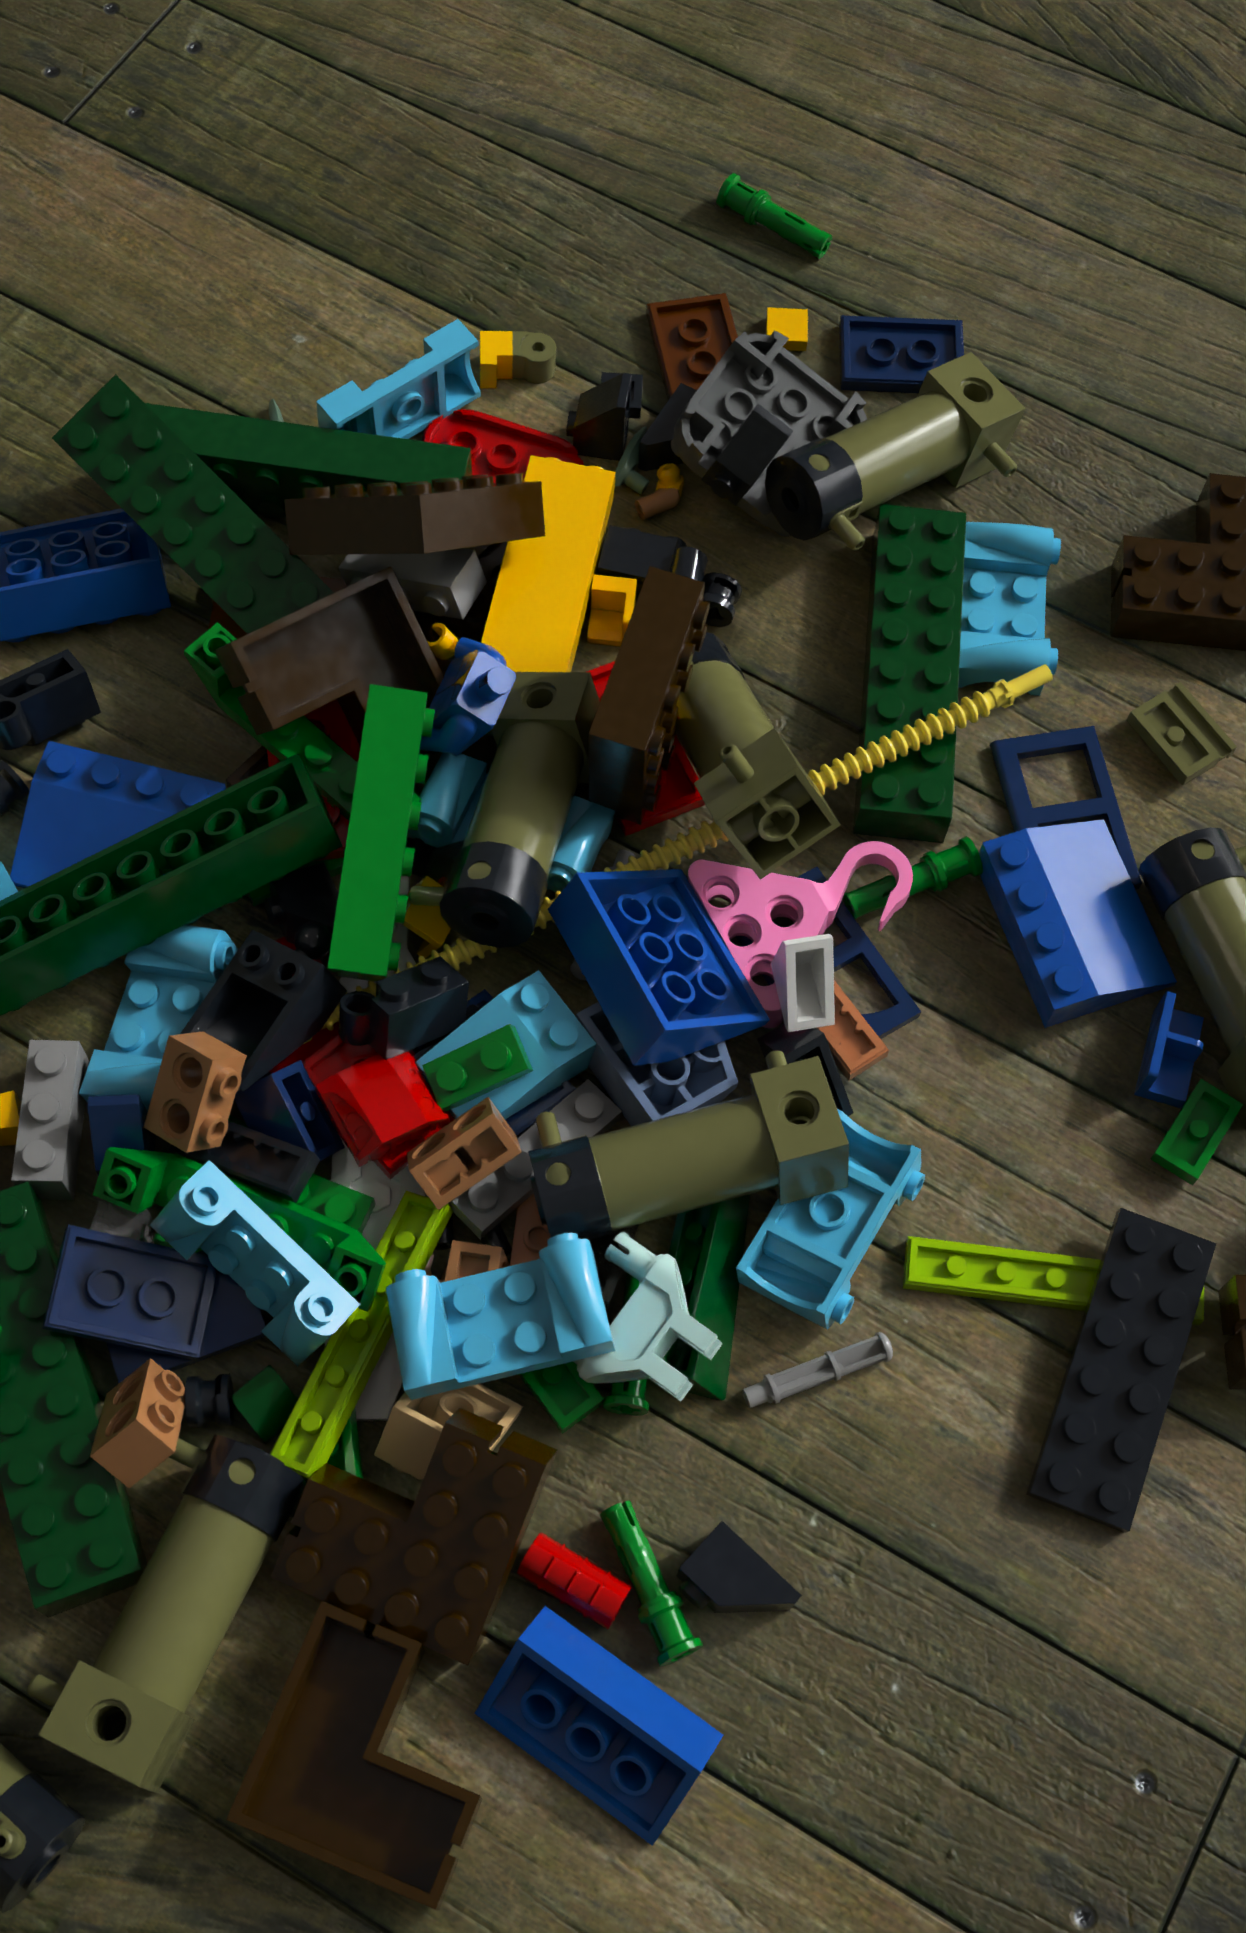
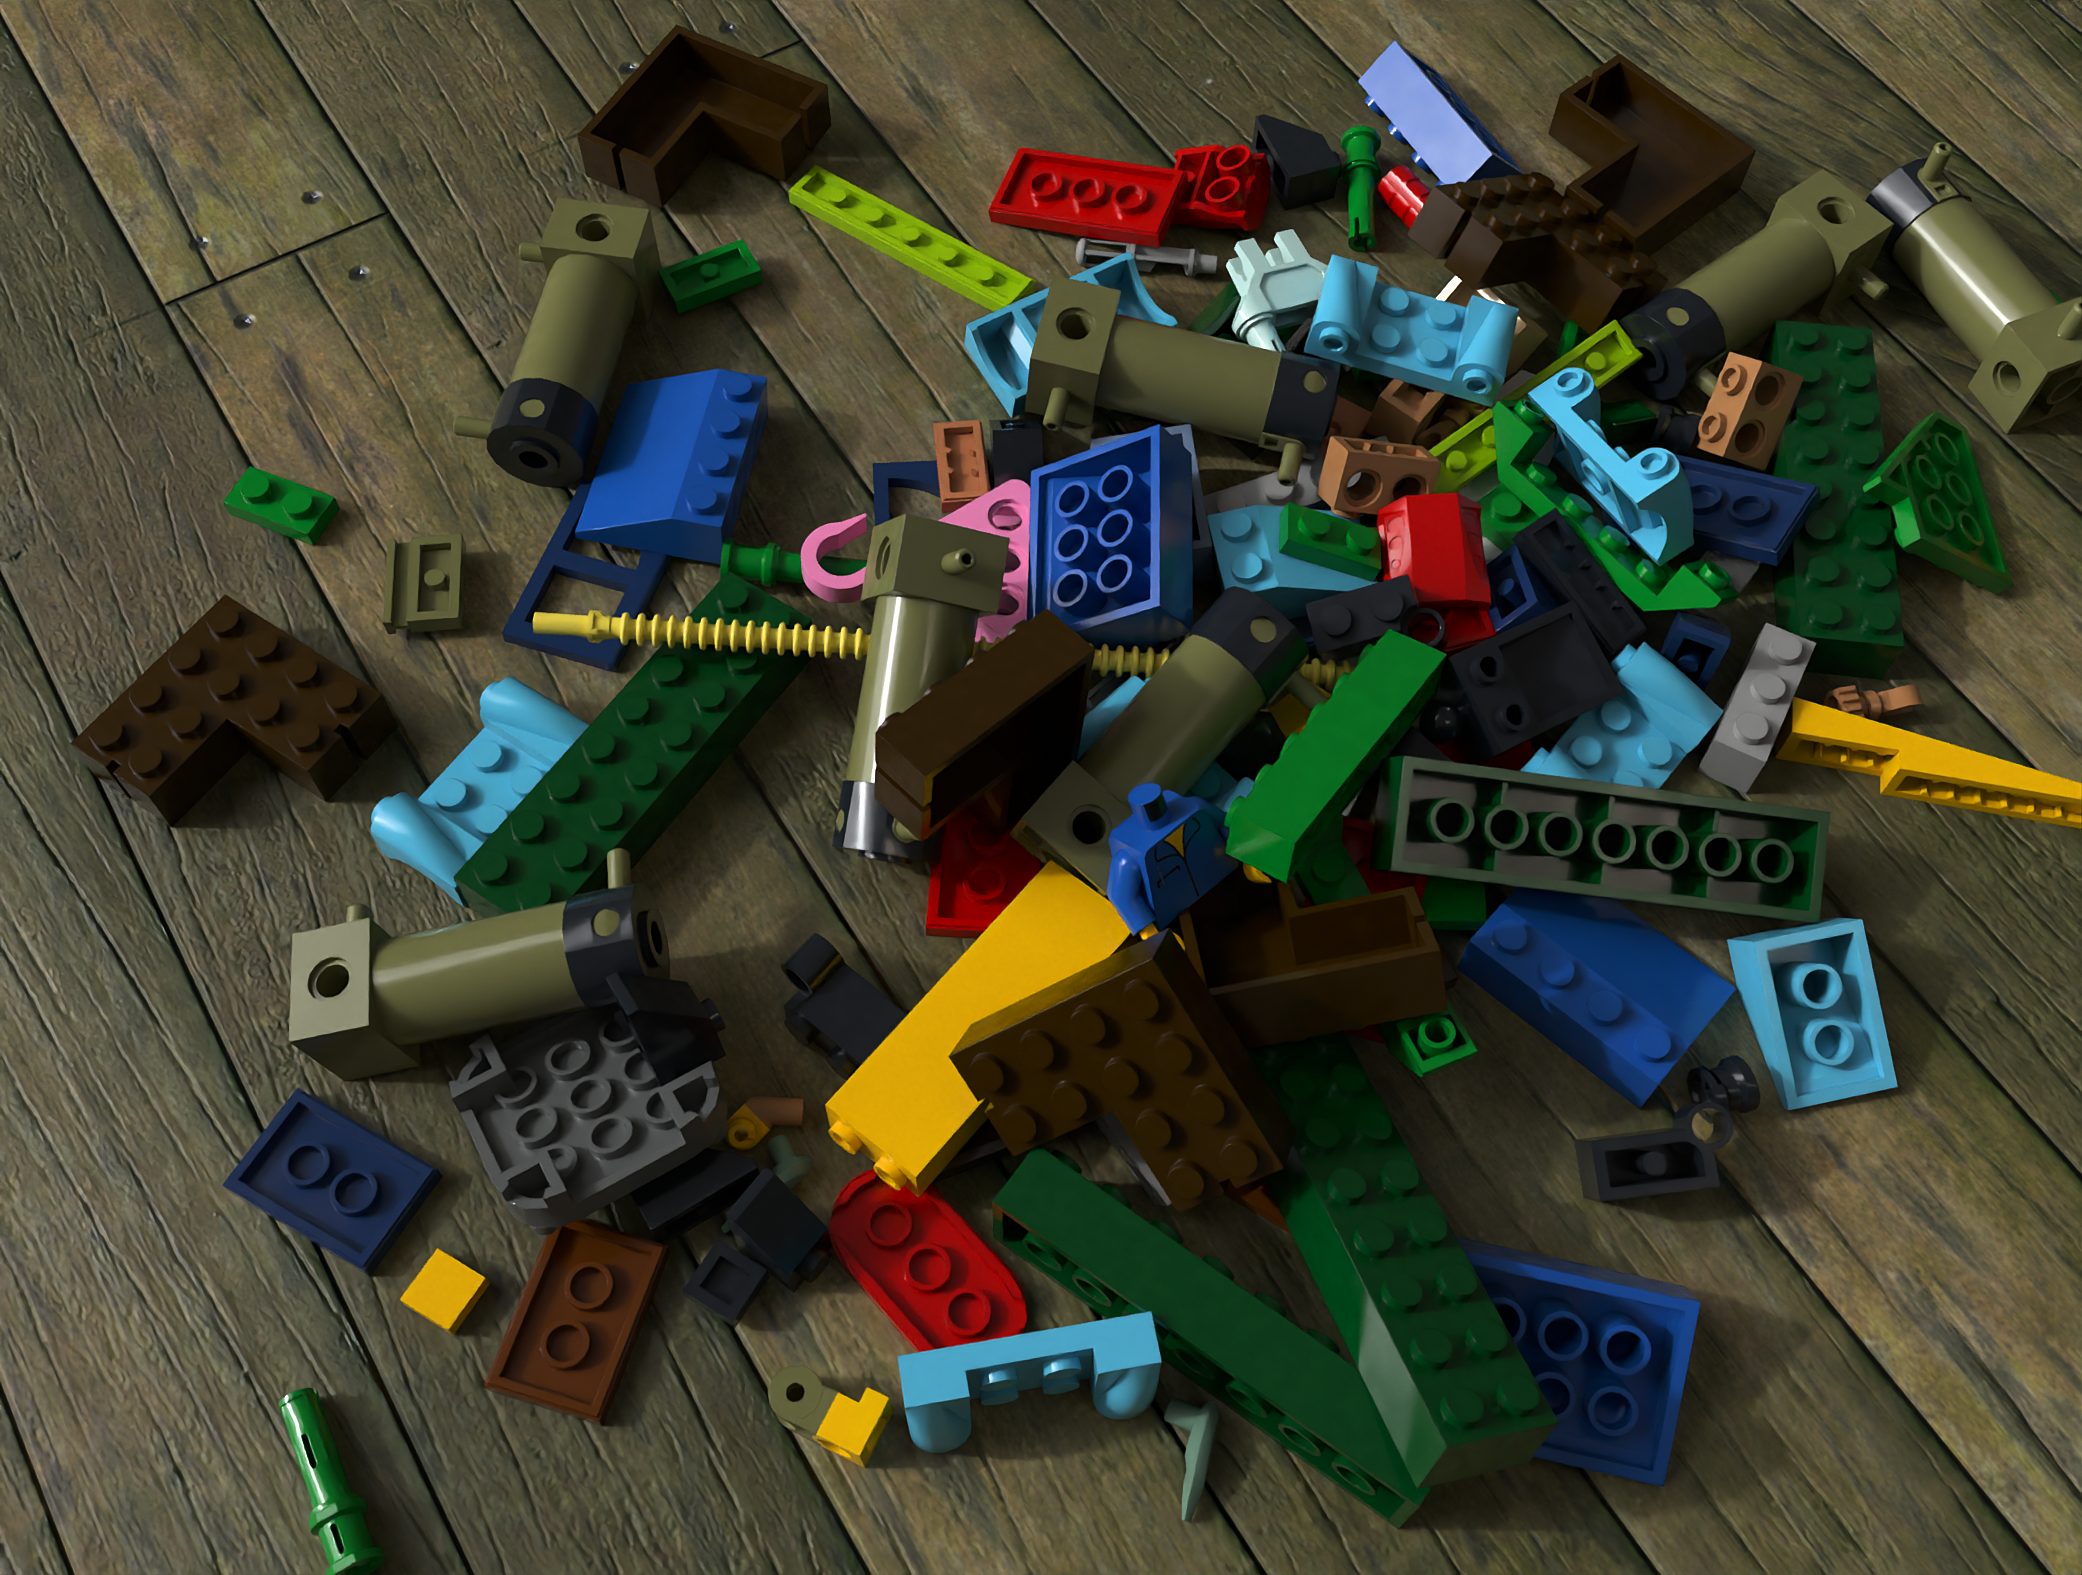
camera: 150 degrees left, 5 degrees down
medium nougat brick [144,1031,247,1153] -> none
yellow panel [587,574,637,646] -> none
black wheel [703,572,742,627] -> none
white slope [771,934,835,1032] -> none
black plate [1026,1208,1217,1533] -> none
blue panel [1134,991,1204,1109] -> none
none -> red tile [988,147,1189,248]
none -> red slope [1171,144,1270,231]

